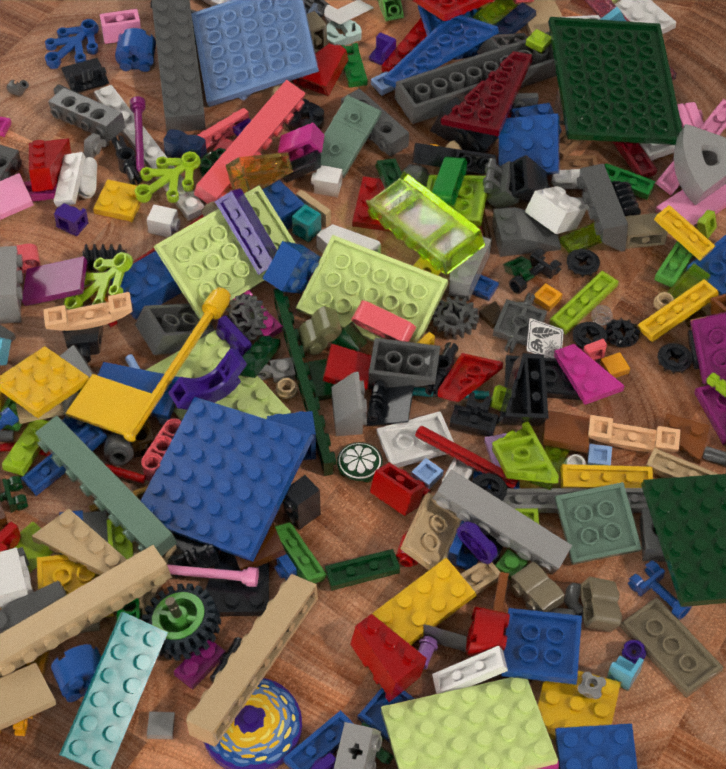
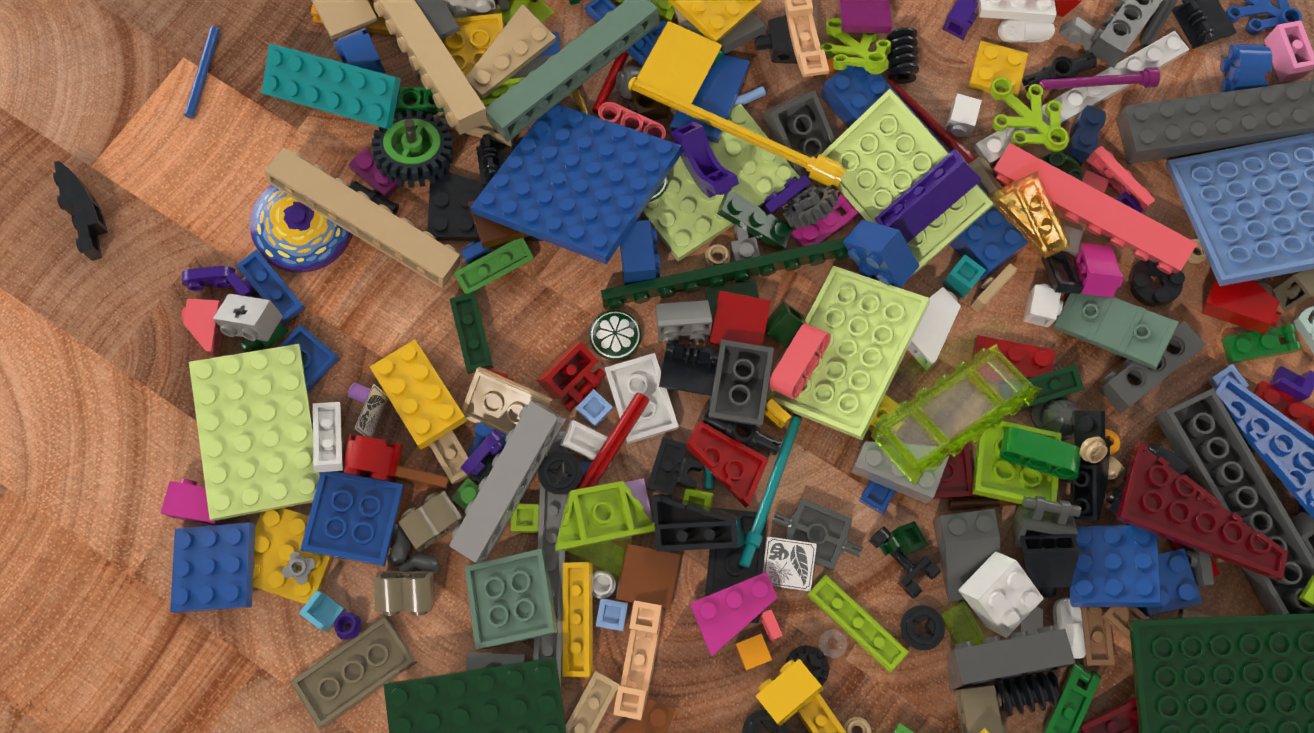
camera: 90 degrees right, 20 degrees up
light grey tile [147,712,175,740] -> none
bright pink piece [167,565,259,587] -> none
black brick [283,475,321,530] -> none
olive brick [298,306,342,355] -> none
red wedge [350,614,427,702] -> none
dark grey gear [432,296,479,339] -> none
dark brown tile [479,301,500,329] -> none
light orange tile [533,283,563,312] -> none
black gear [573,322,607,348] -> none
blue bar [628,560,692,620] -> none
none -> teal bar [739,416,802,568]
none -> yellow brick [756,659,824,726]
none -> tan plate [1079,437,1108,463]

